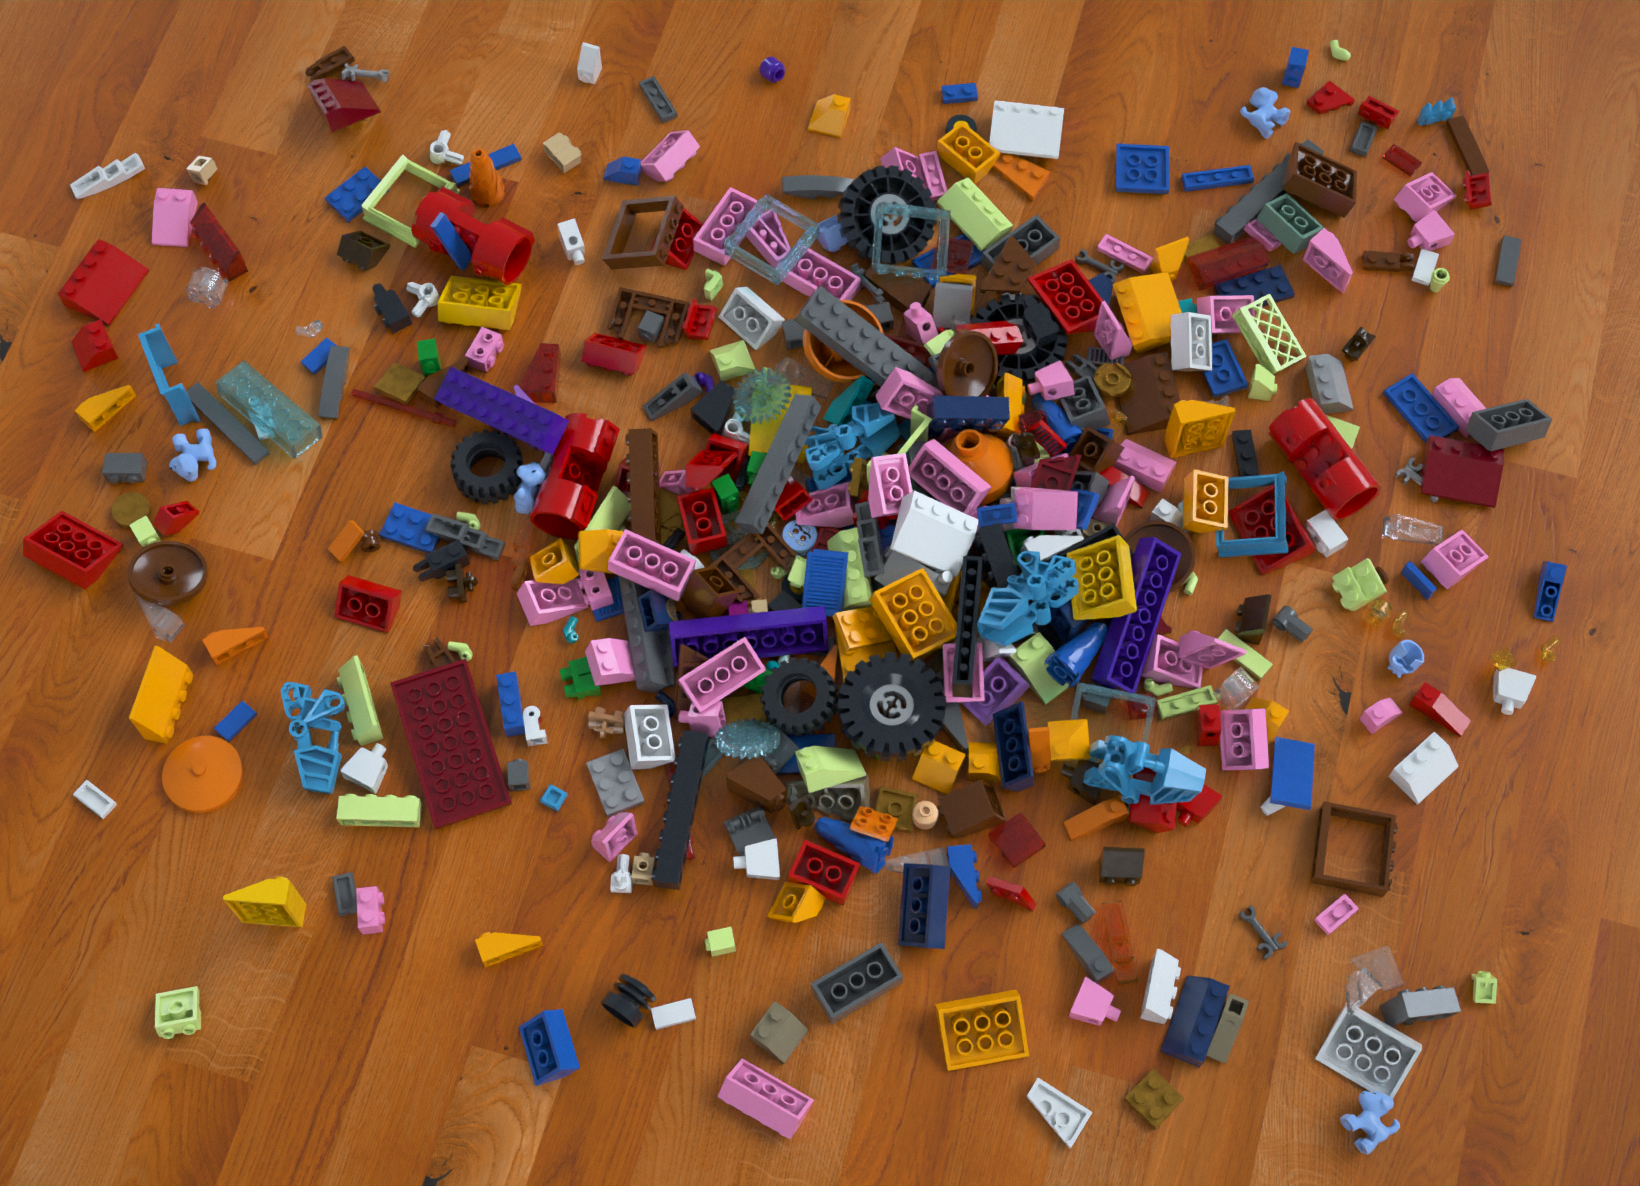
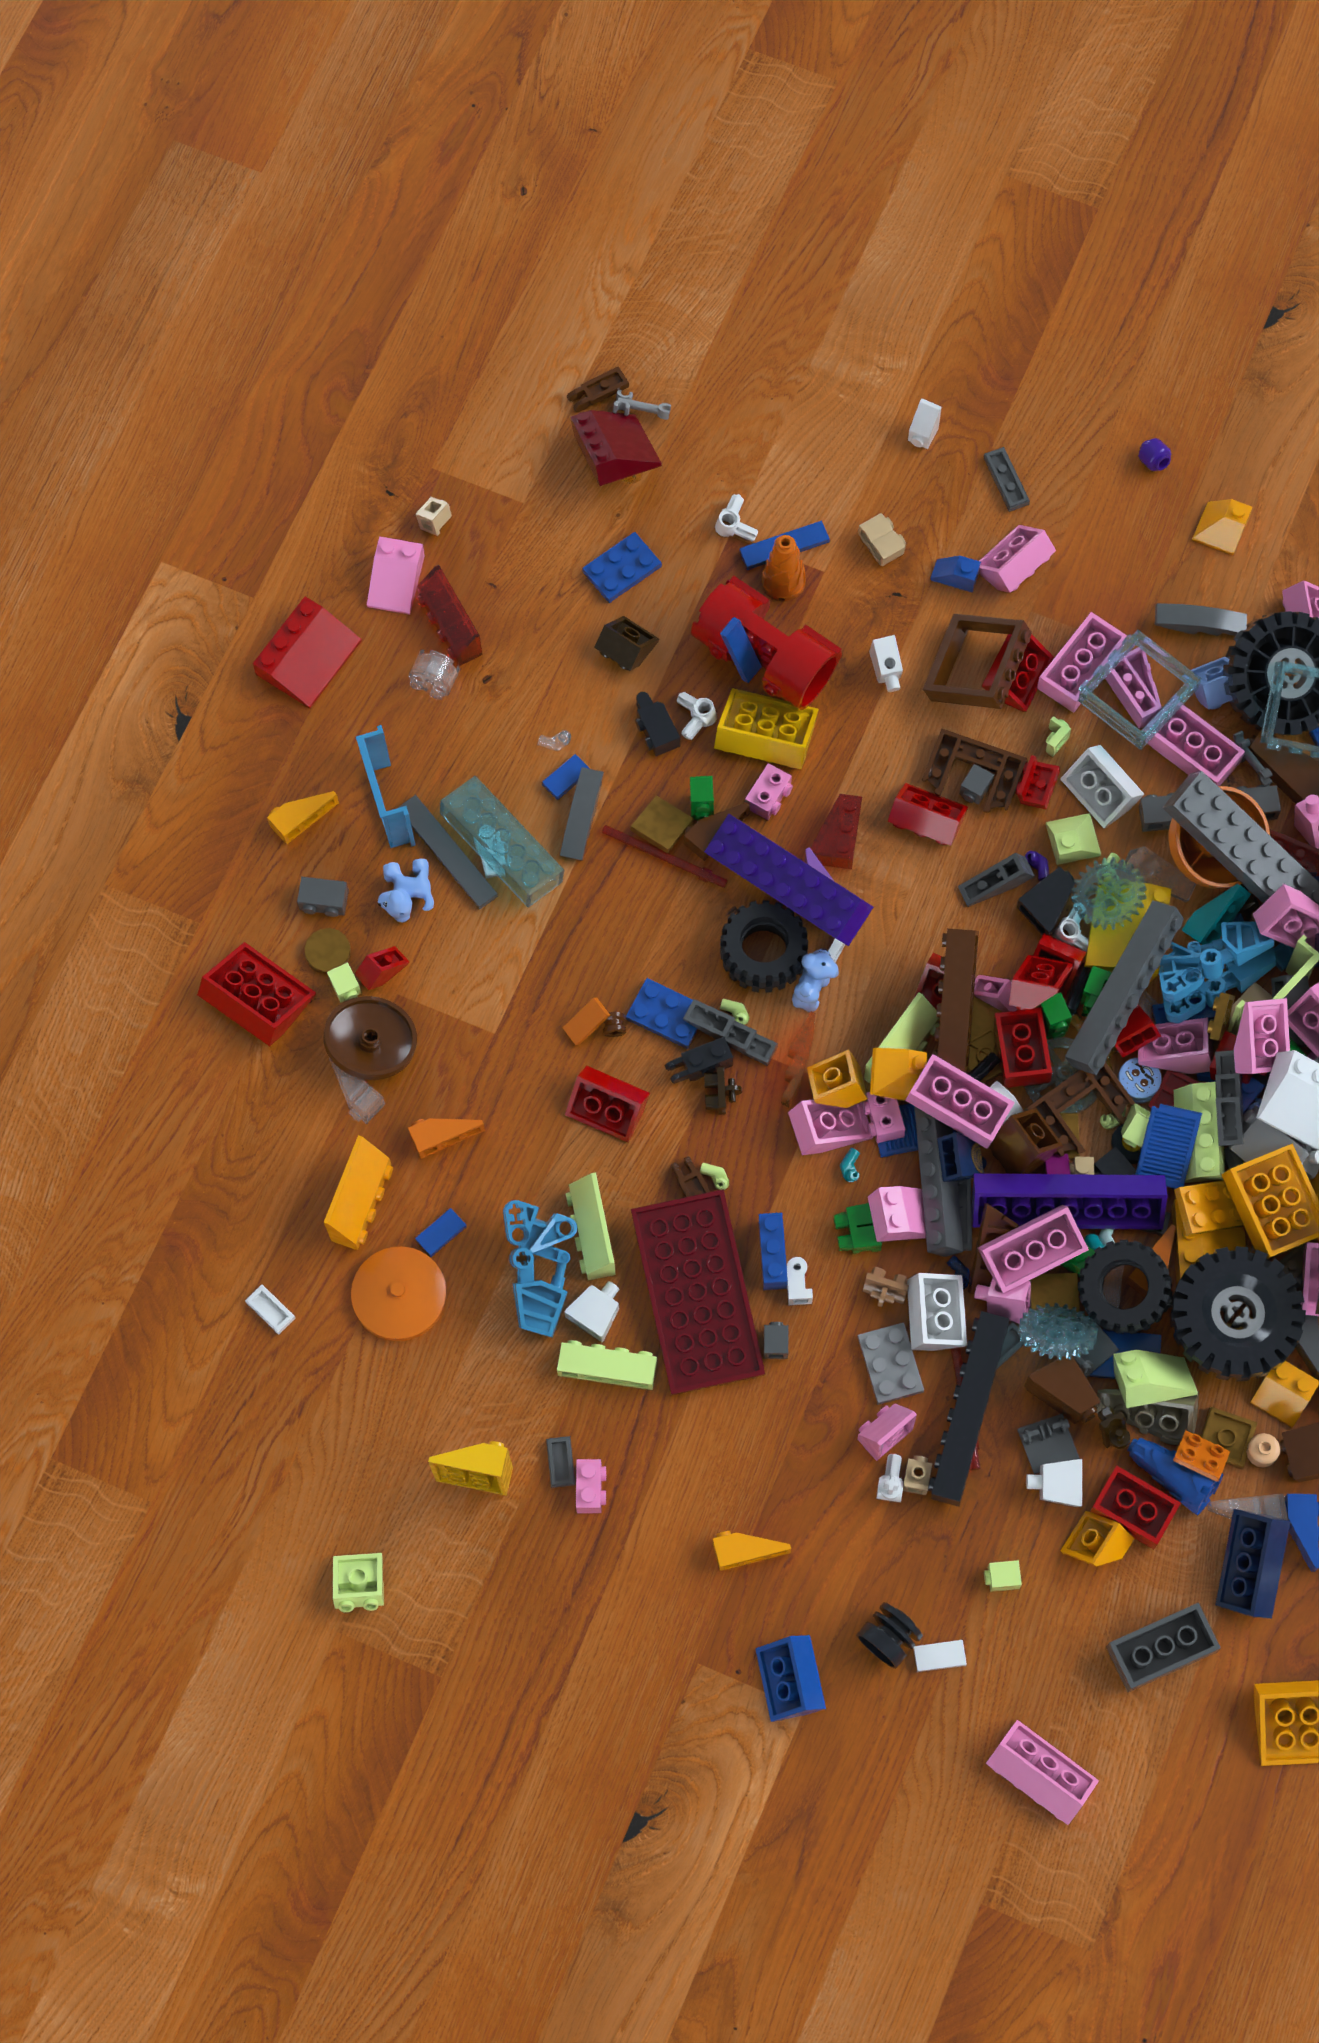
camera: 10 degrees right, 5 degrees up
white slope [70,153,145,199] -> none
red slope [71,319,118,372] -> none
yellowish green piece [361,155,460,248] -> none
red cylinder [530,413,620,540] -> none
dark azure tile [540,784,568,812] -> none
dark tan slope [750,1001,809,1064] -> none

